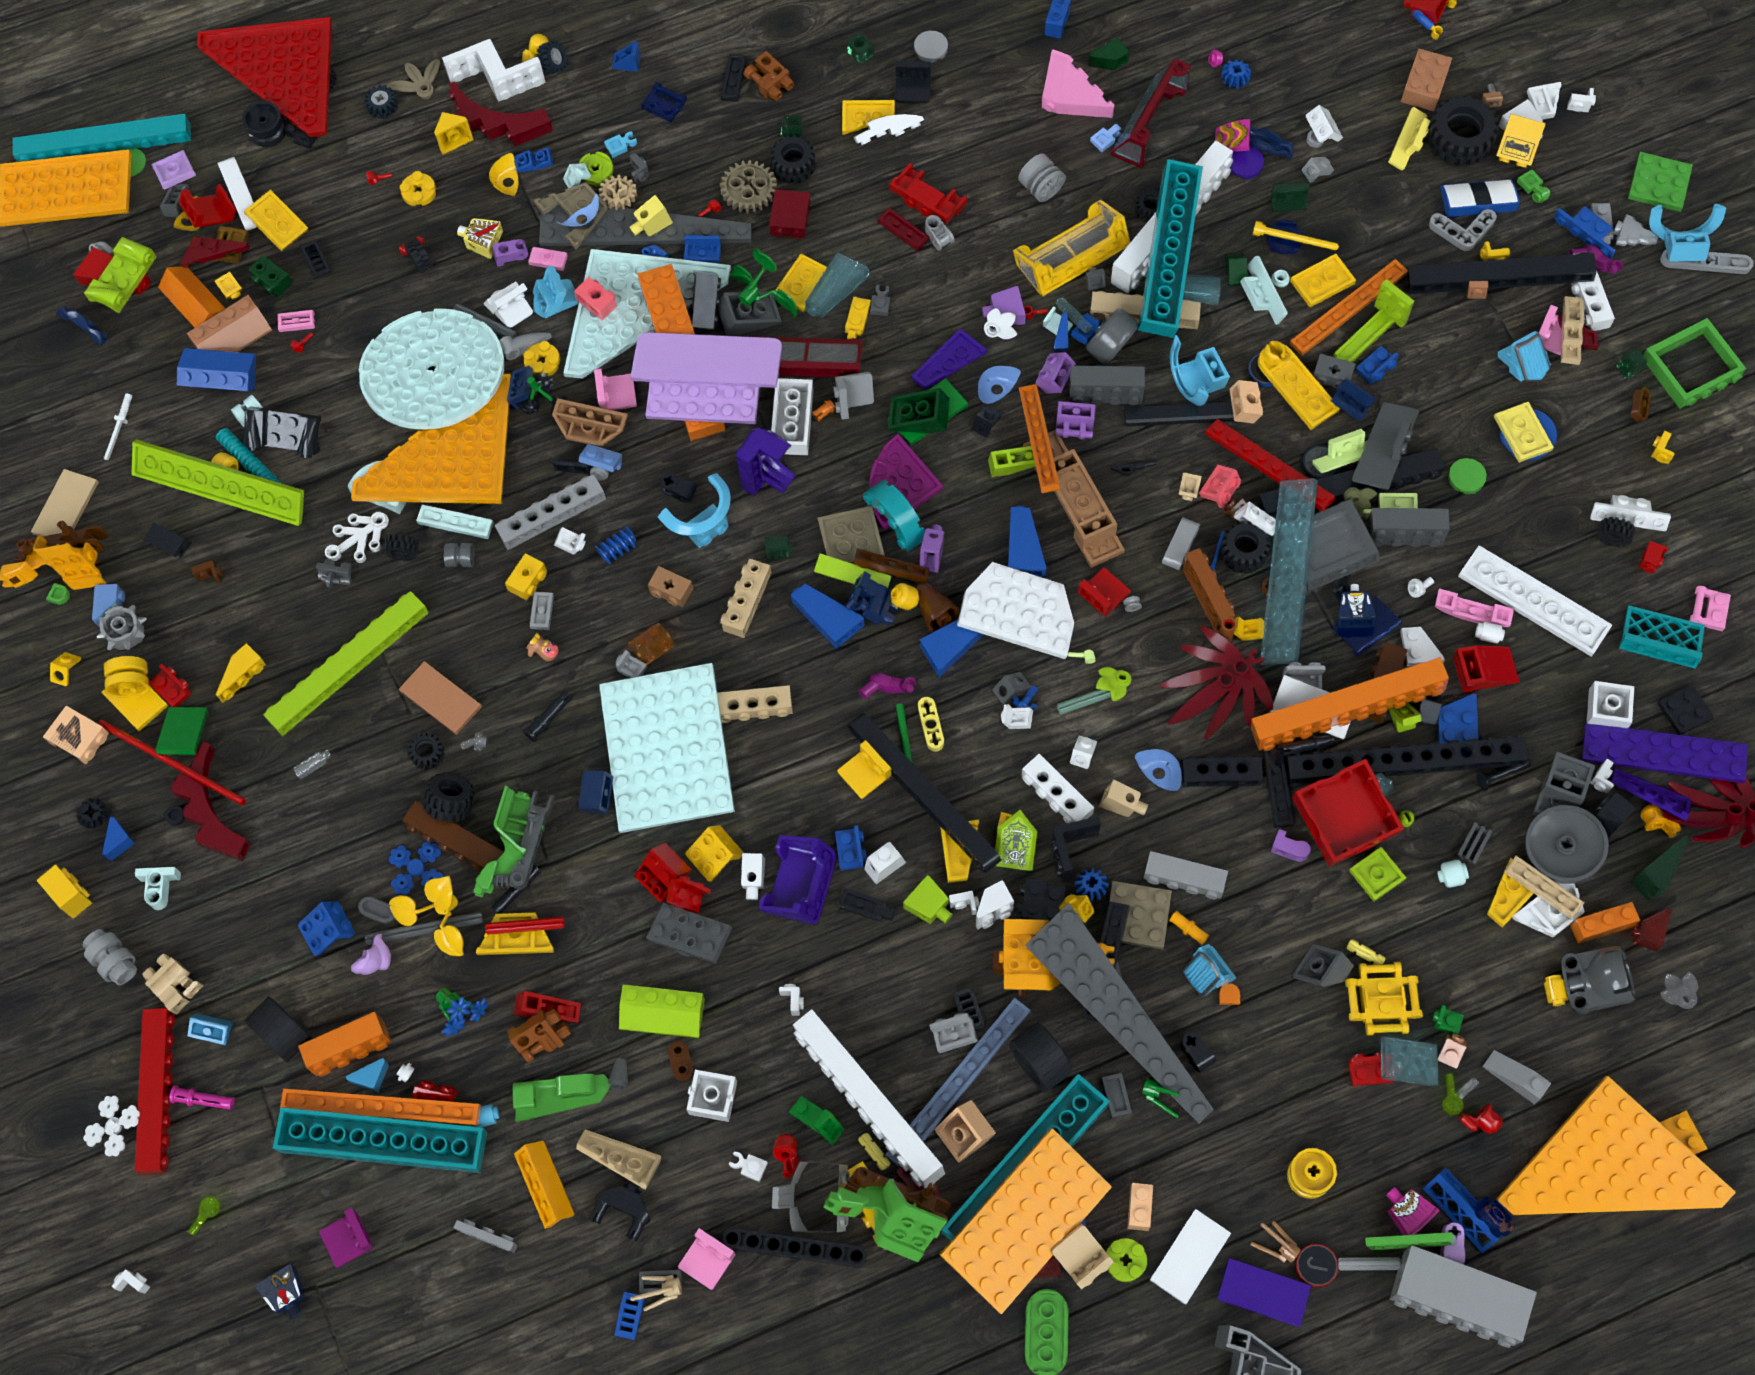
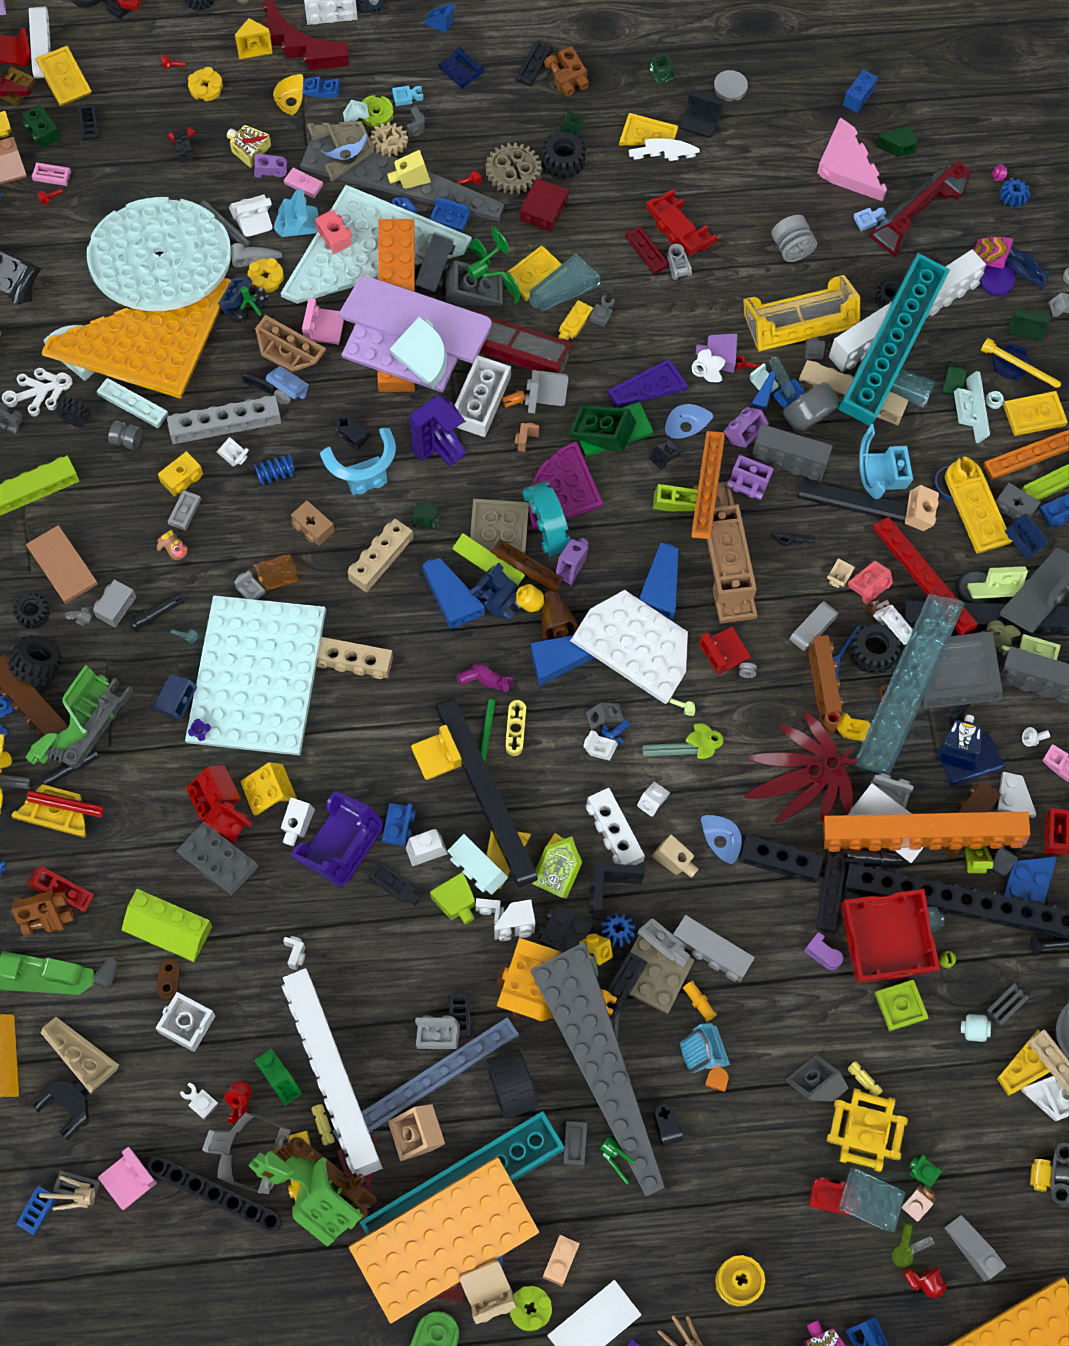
camera: 10 degrees right, 0 degrees up
none -> light grey brick [93,580,137,628]
none -> clear light blue hand [171,629,199,643]
none -> dark purple plate [188,719,211,741]
none -> light aqua brick [389,317,447,389]
none -> light aqua brick [447,834,508,895]
none -> nougat bracket [515,423,539,452]
none -> light grey hinge [638,919,690,967]

